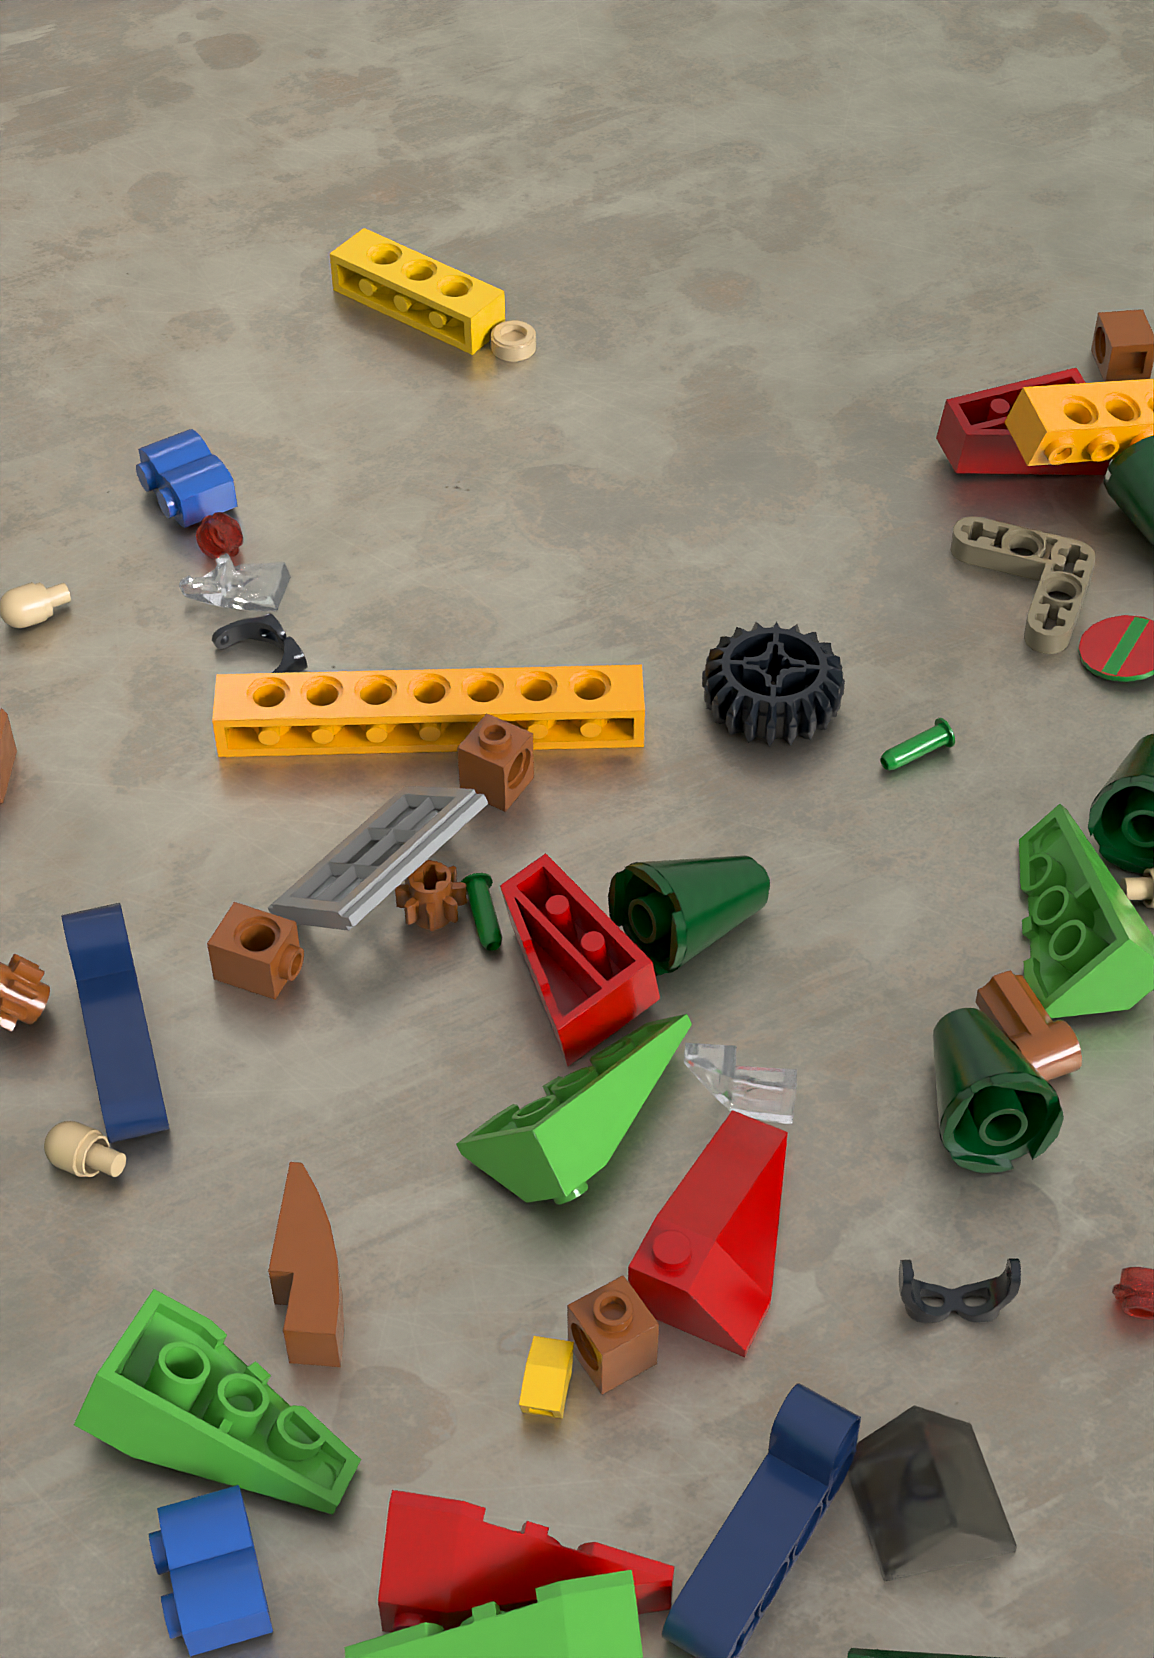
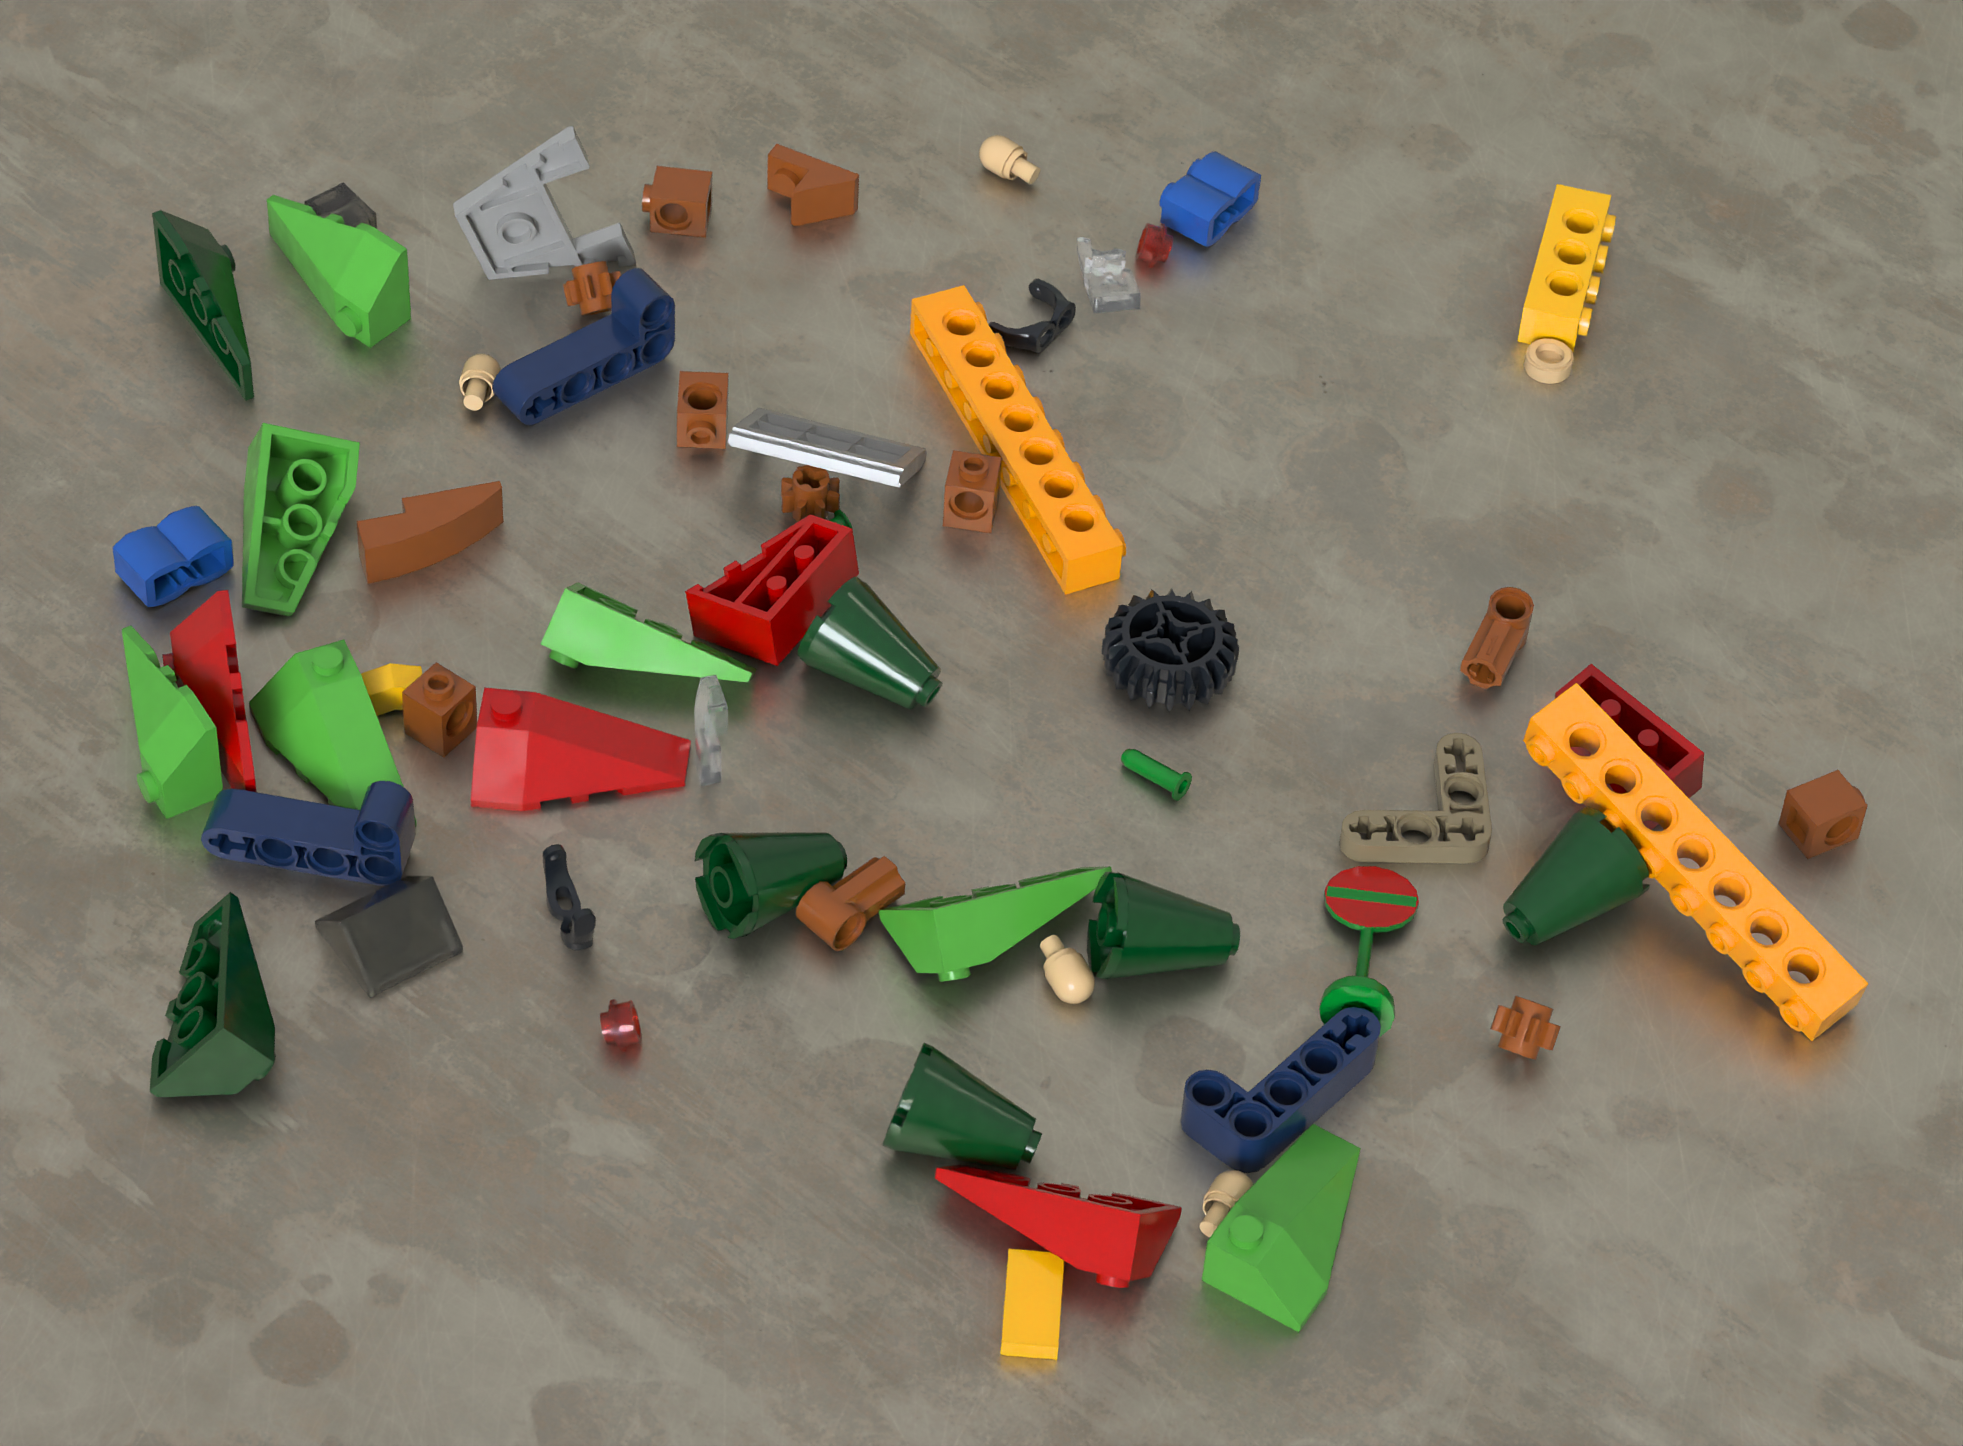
camera: 65 degrees right, 0 degrees up
none -> bright green wedge [249,640,417,826]
none -> dark orange piece [1460,587,1534,690]

